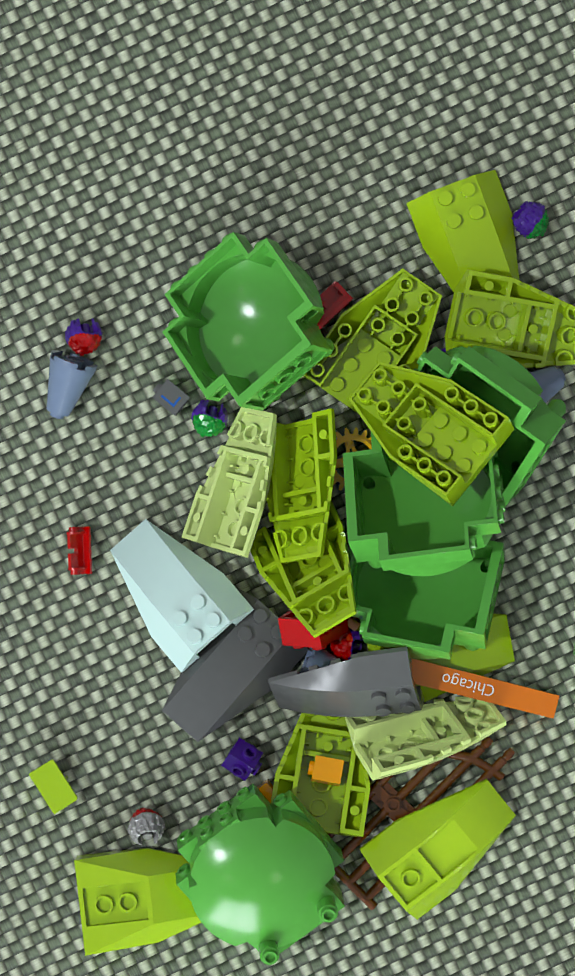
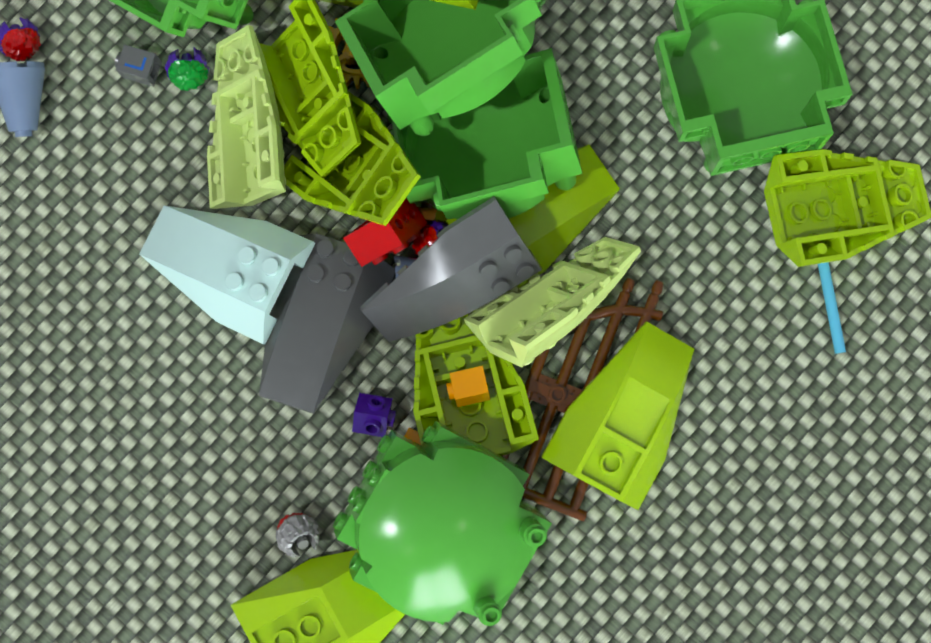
camera: 20 degrees left, 5 degrees down
lime panel [29,759,78,814] -> none
red hinge [67,526,92,575] -> none
orange tile [411,659,560,719] -> none

